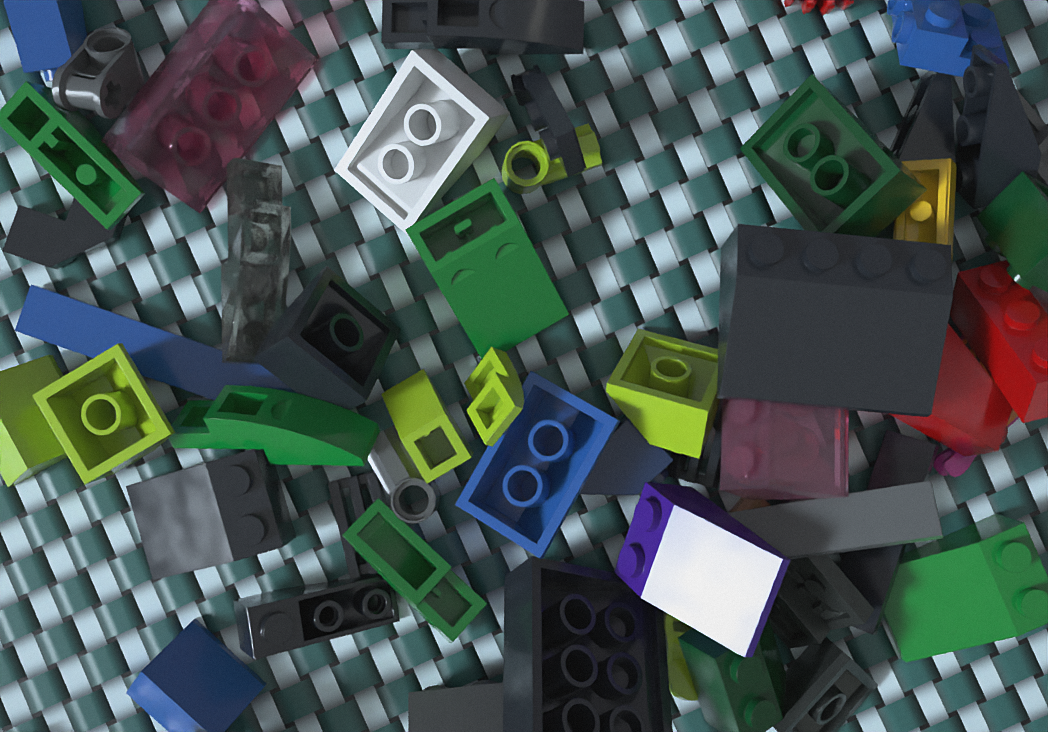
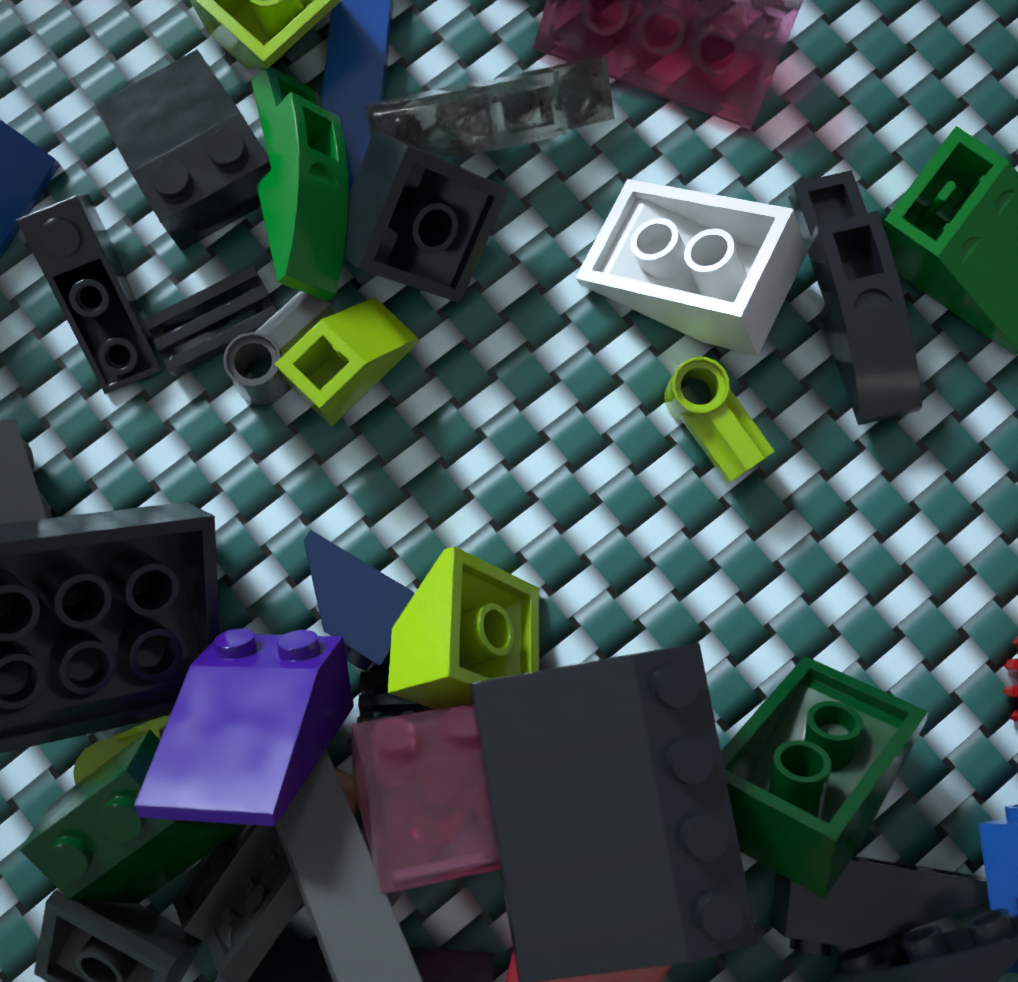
camera: 75 degrees right, 10 degrees down
green slope [342,498,487,643] -> none
green slope [405,178,569,359] -> none
blue slope [455,371,620,559] -> none
lime slope [464,347,524,447] -> none
black hinge [511,65,587,177] -> none
yellow slope [893,158,956,260] -> none

